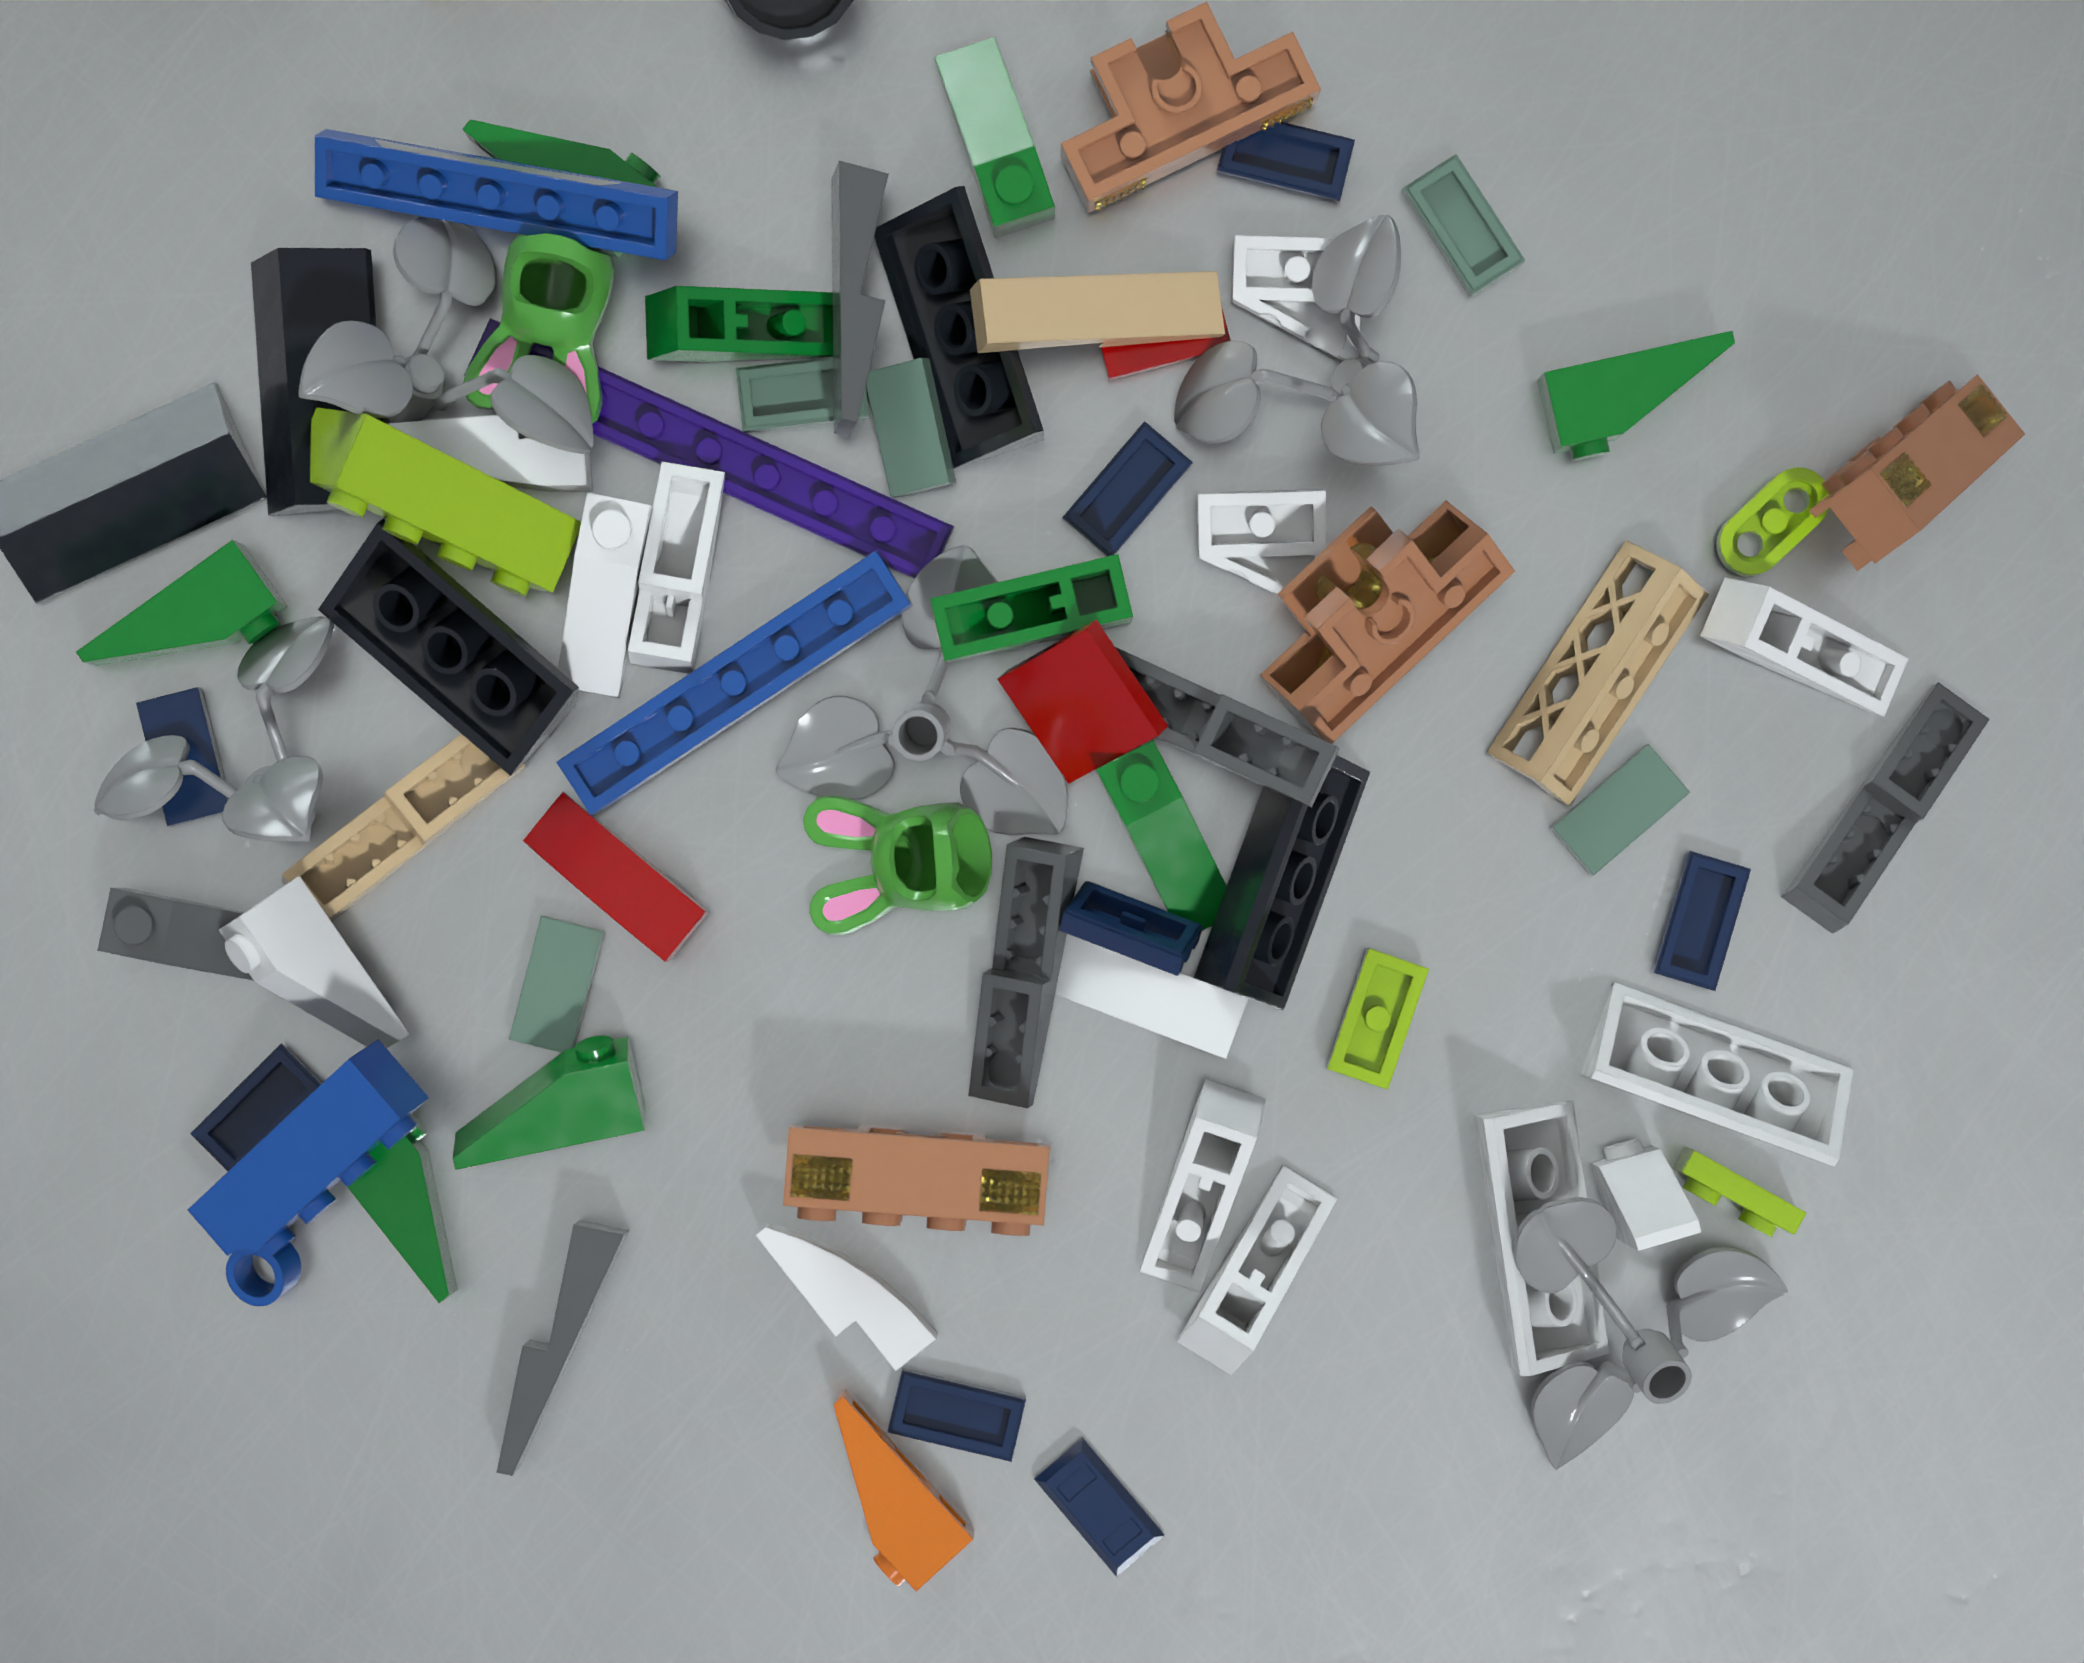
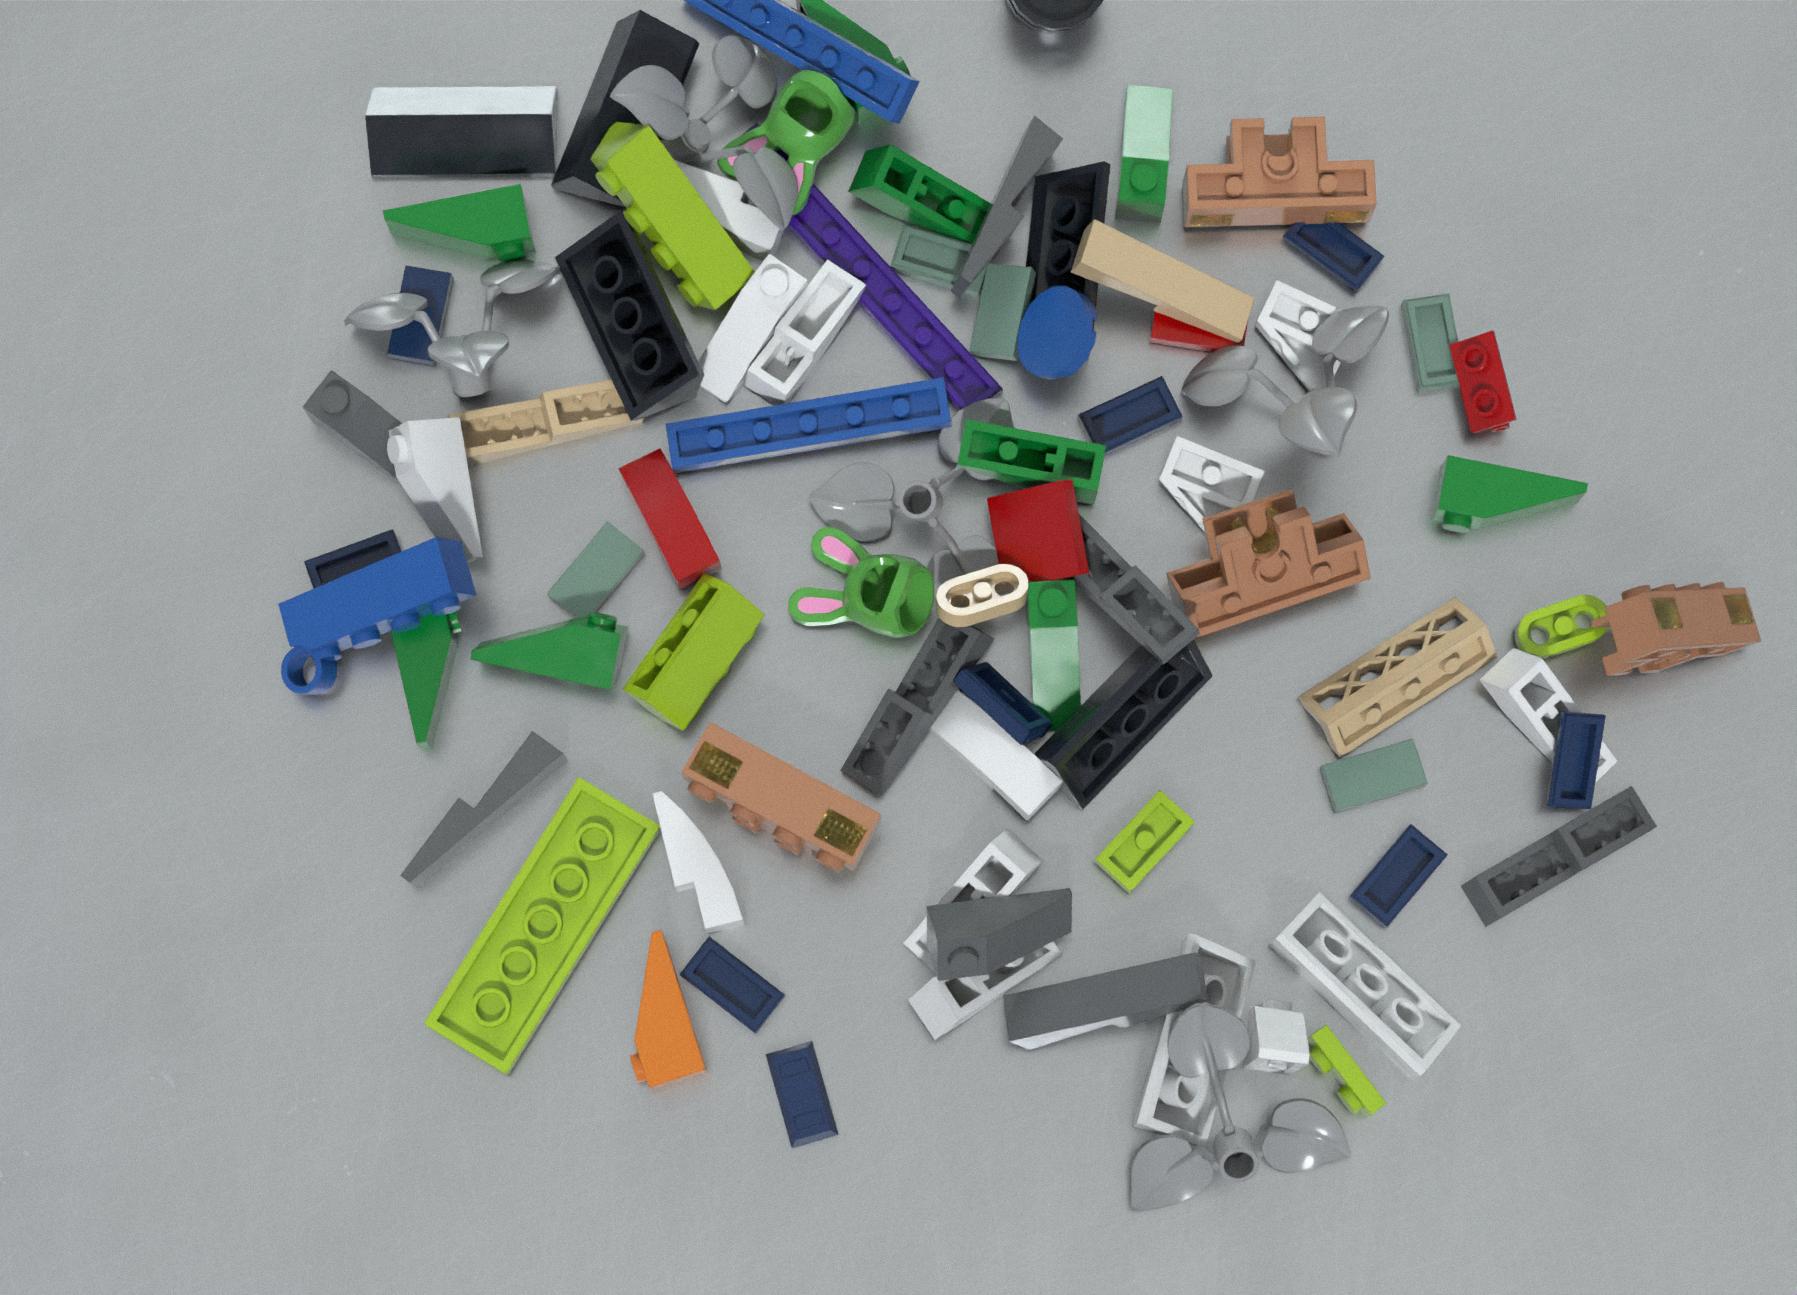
camera: 25 degrees right, 10 degrees down
none -> lime plate [424,777,661,1076]
none -> lime brick [622,573,765,731]
none -> dark grey slope [926,888,1072,981]
none -> tan plate [936,564,1029,627]
none -> dark grey slope [1003,952,1208,1050]
none -> blue tile [1017,286,1097,380]
none -> red hinge [1449,330,1517,434]
none -> dark blue tile [1547,711,1606,809]

